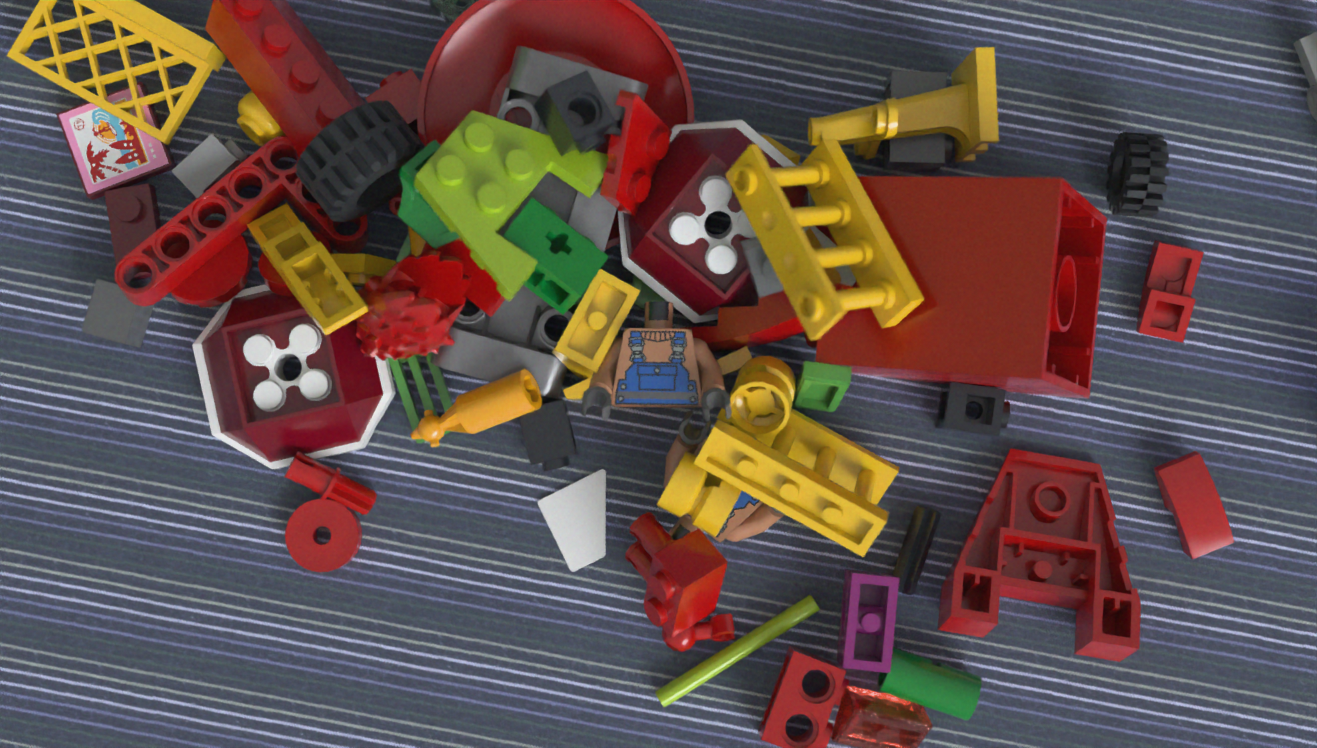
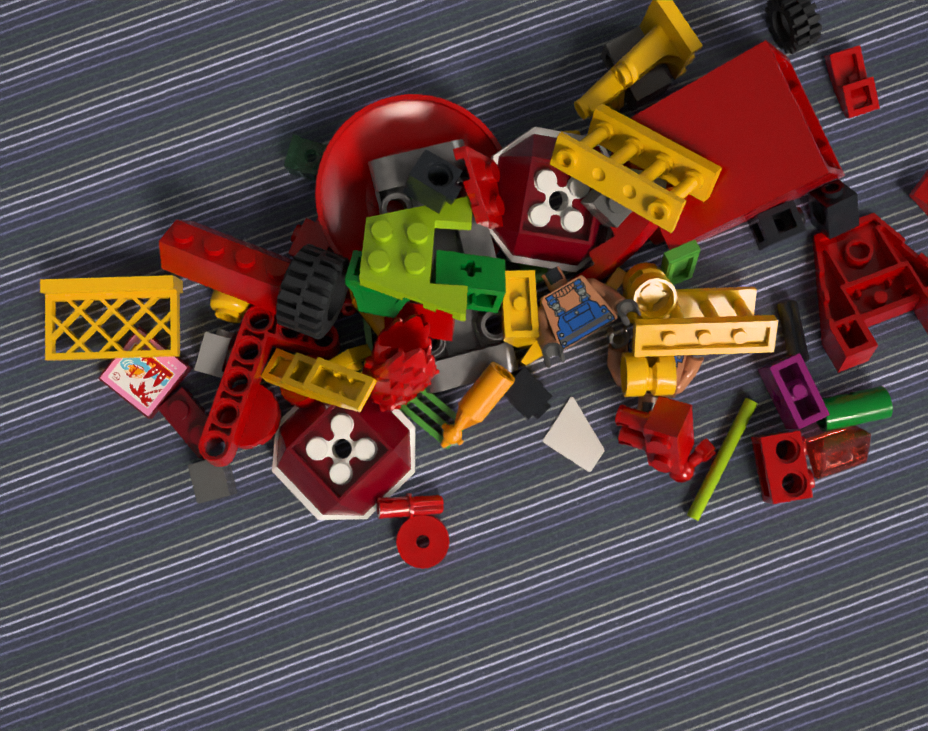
camera: 25 degrees left, 0 degrees up
none -> black brick [808,179,859,239]

